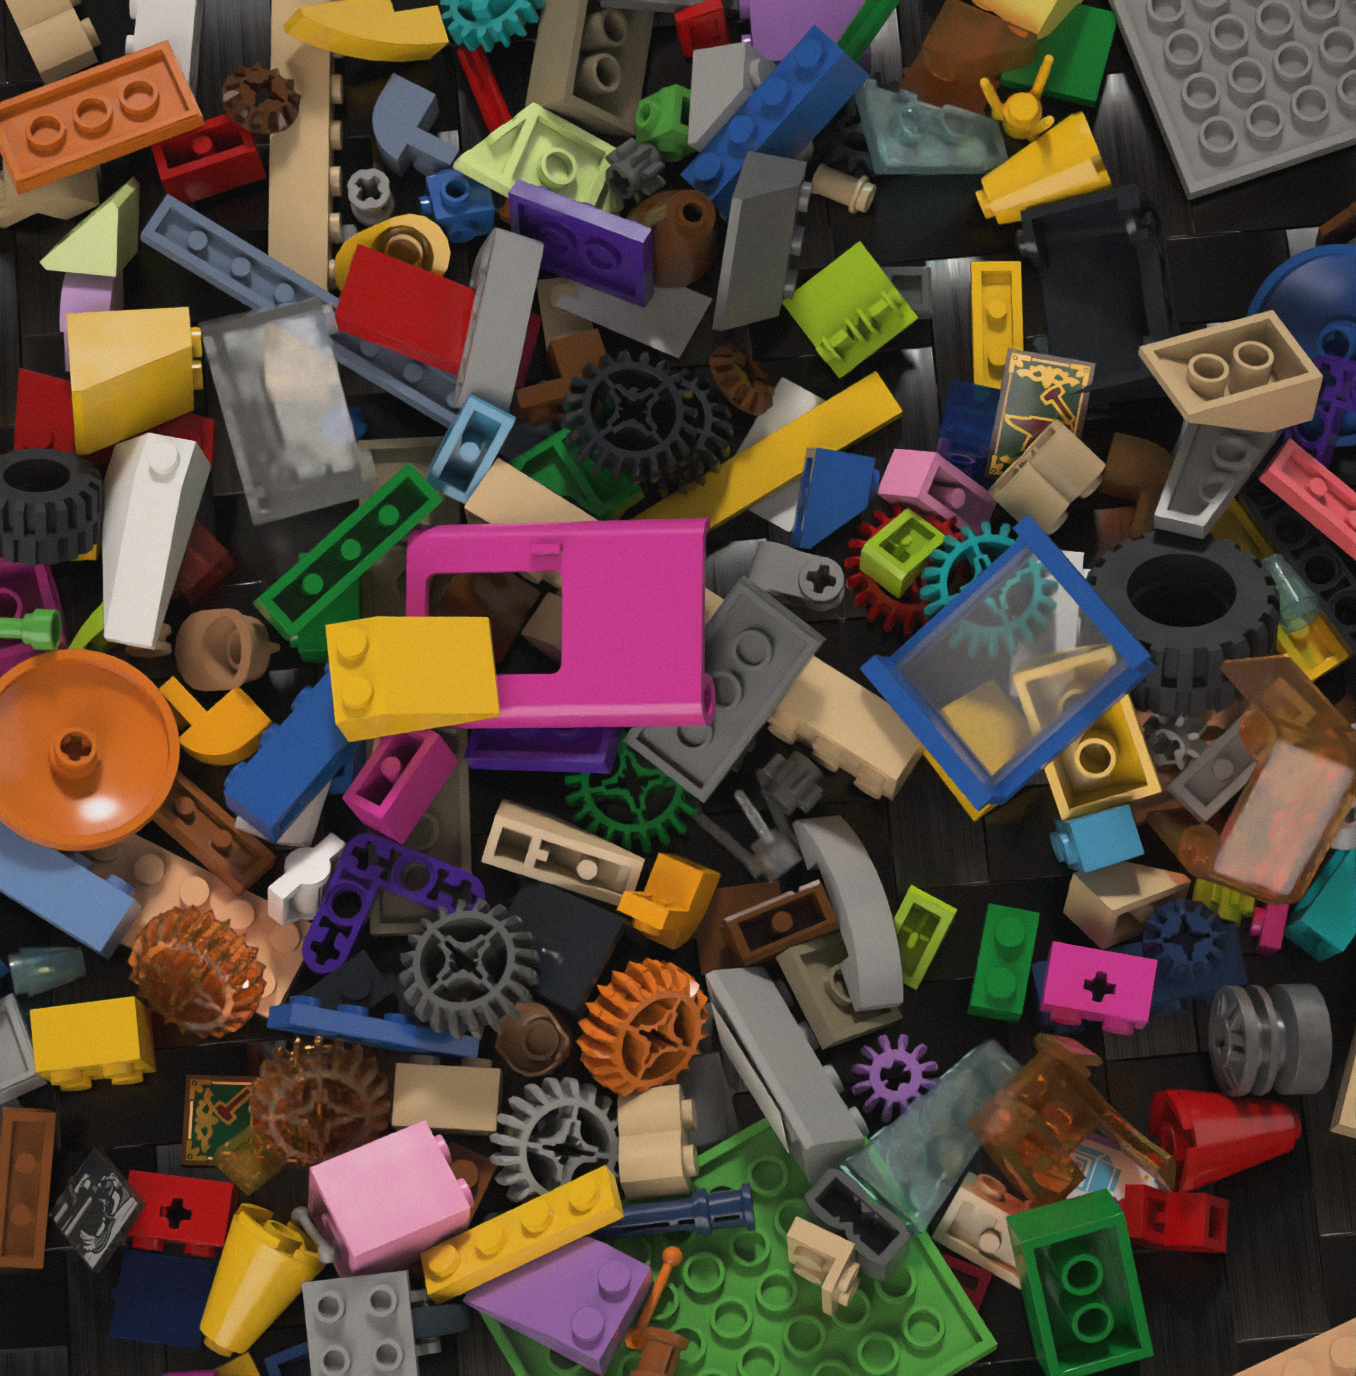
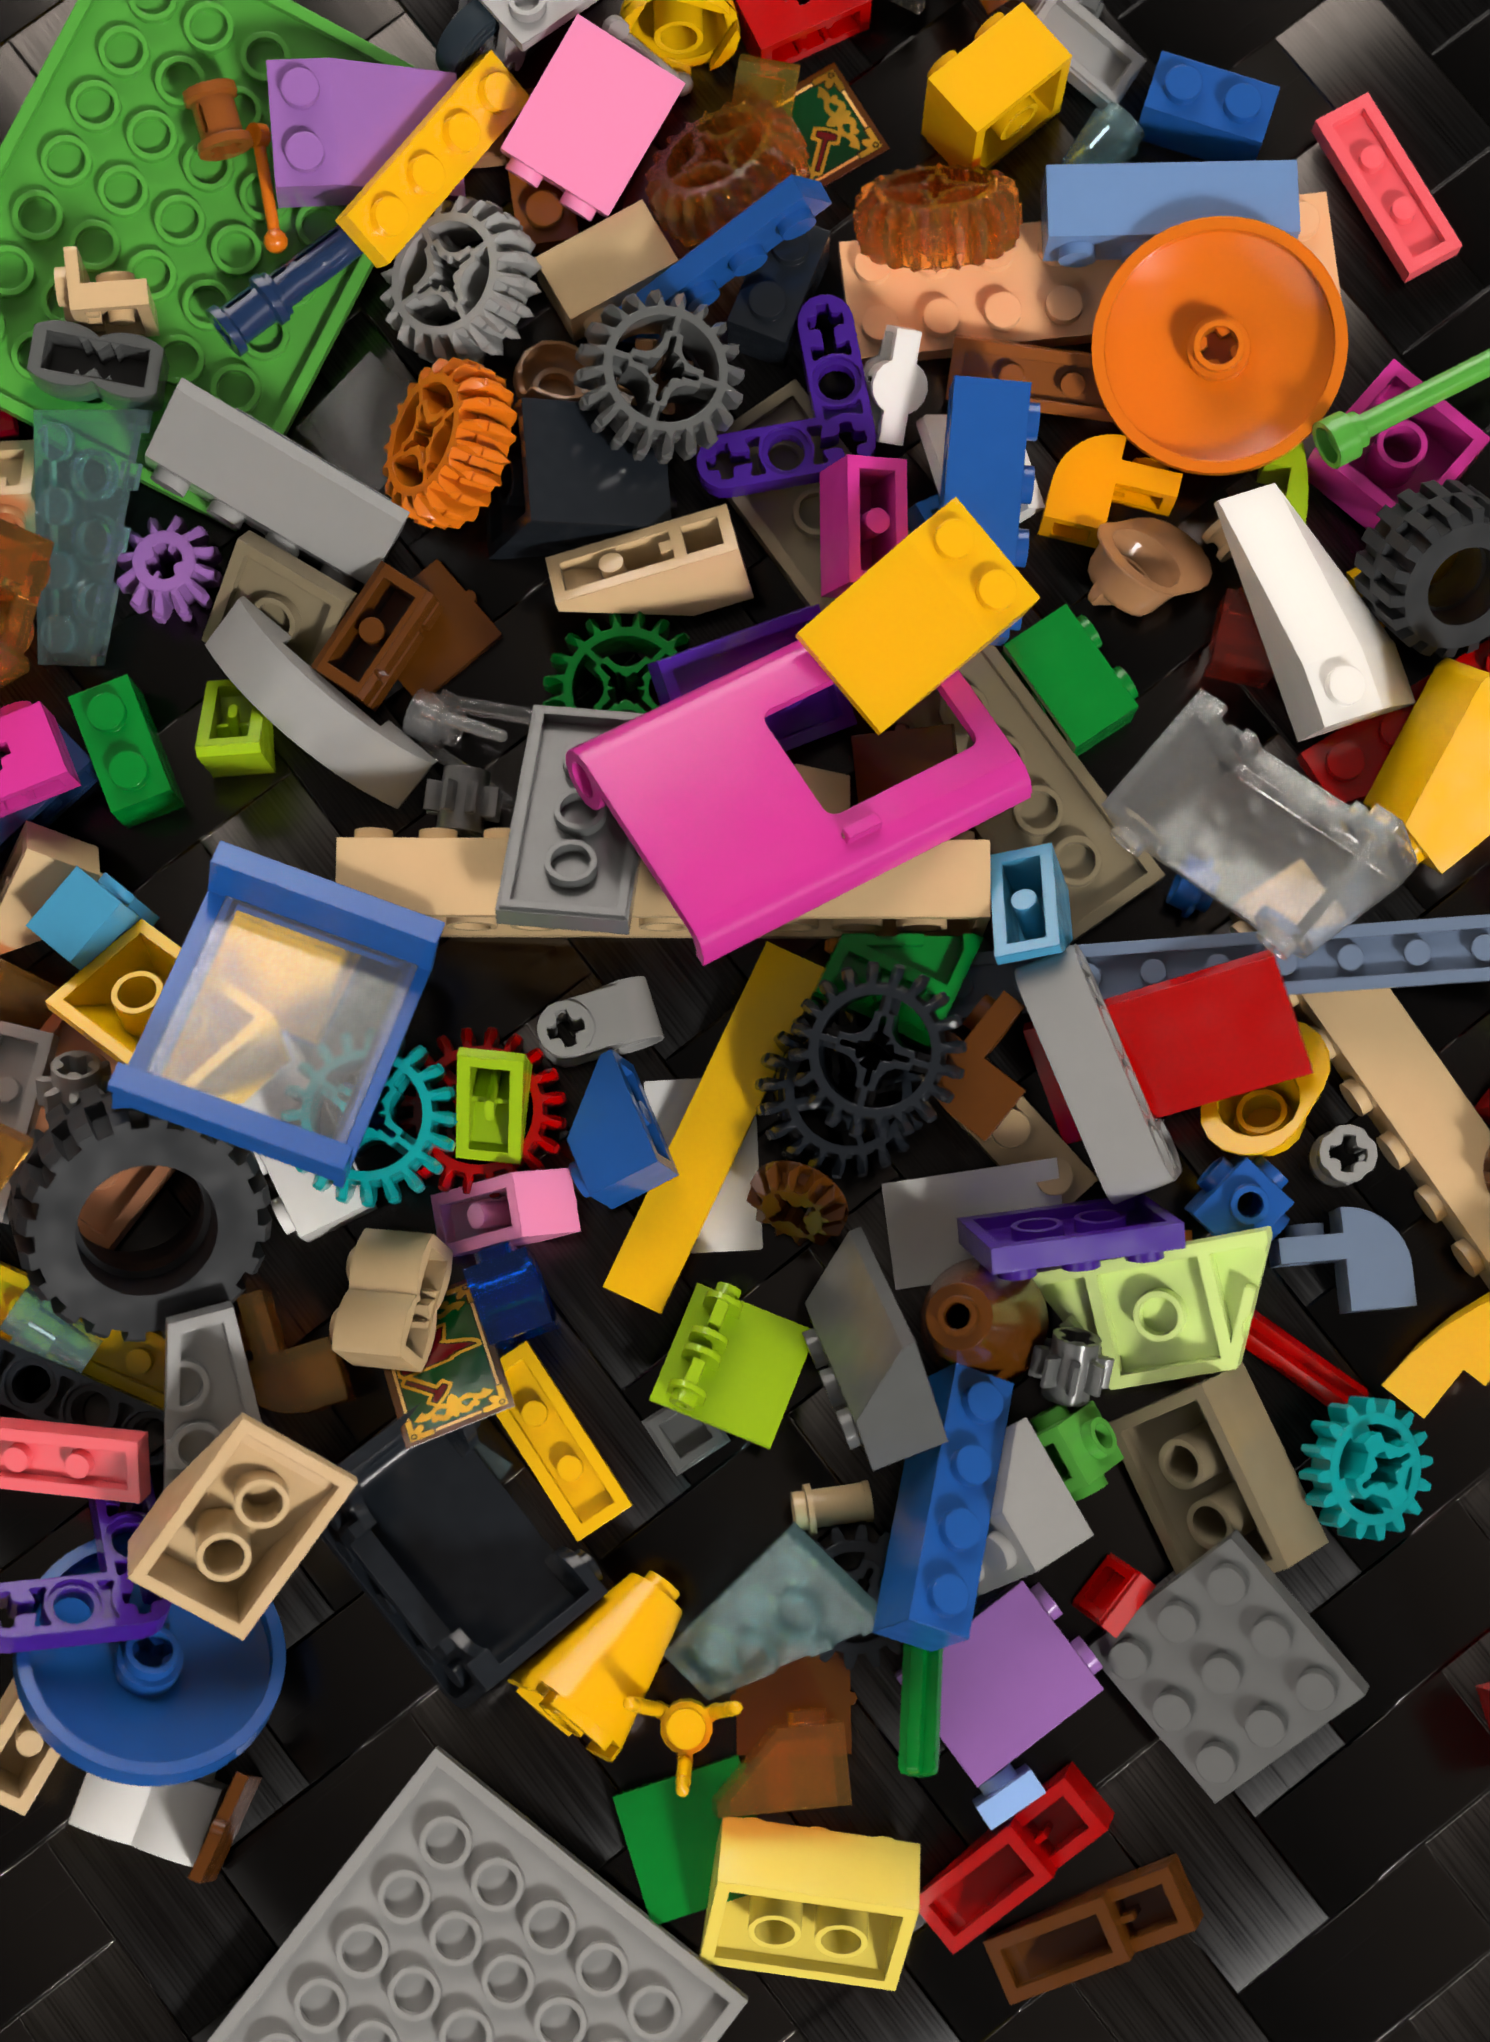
camera: 145 degrees right, 5 degrees up
green brick [252,462,443,641] -> none
light orange brick [617,853,721,950] -> none
tan brick [617,1084,699,1201] -> none

